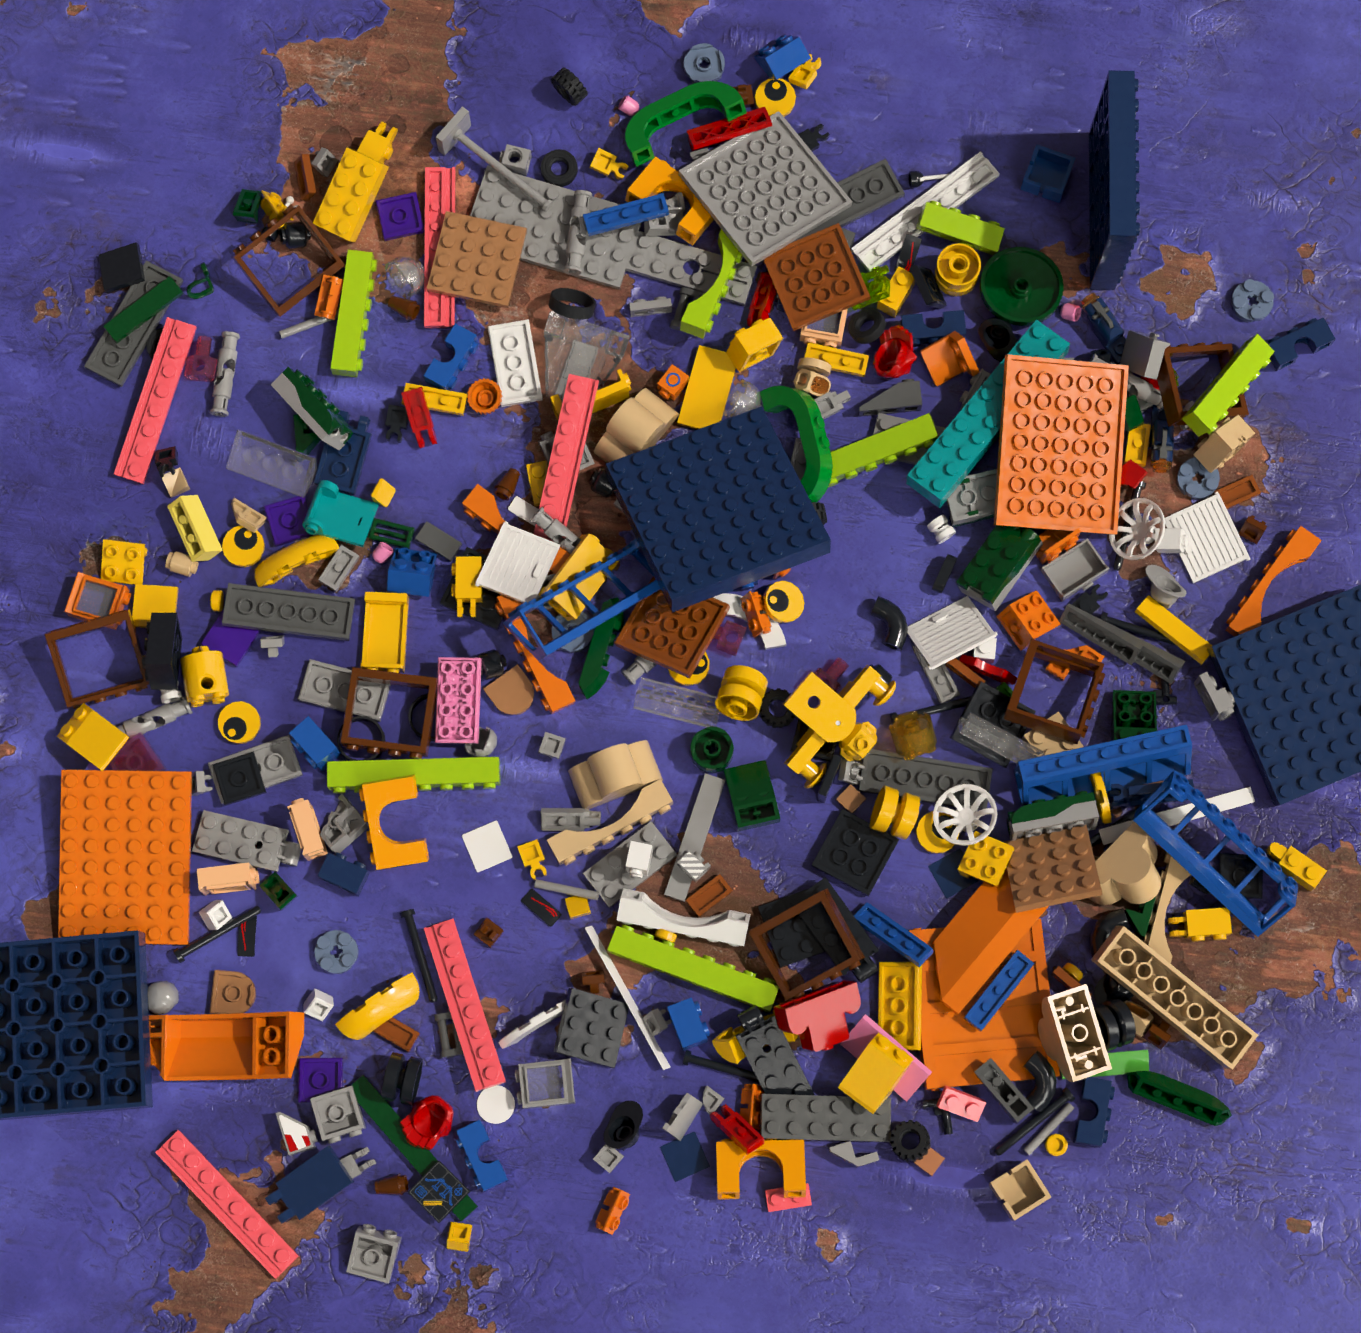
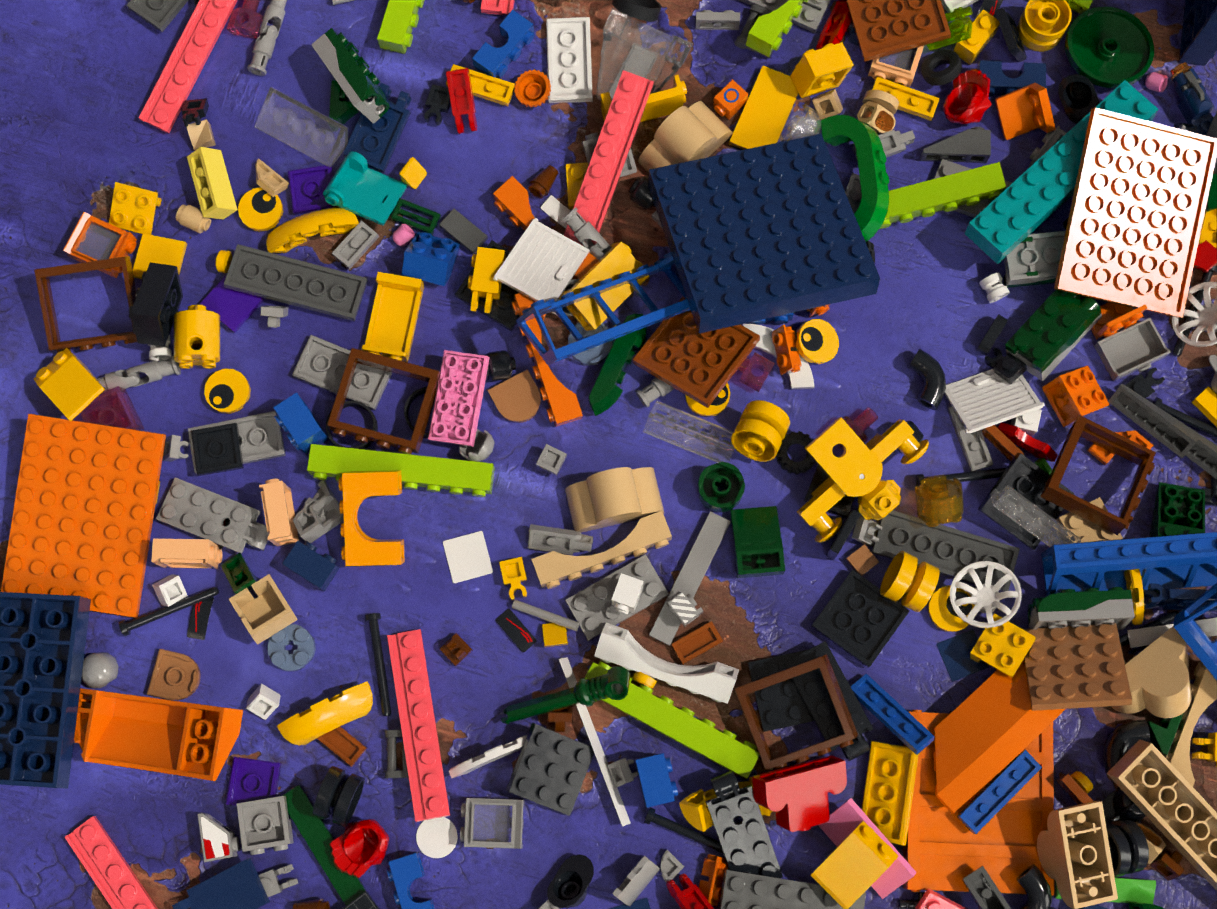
camera: 10 degrees right, 0 degrees up
none -> tan piece [229,574,298,645]
none -> dark green piece [501,666,630,724]
none -> tan slope [812,89,843,121]
none -> black plate [985,348,1027,384]

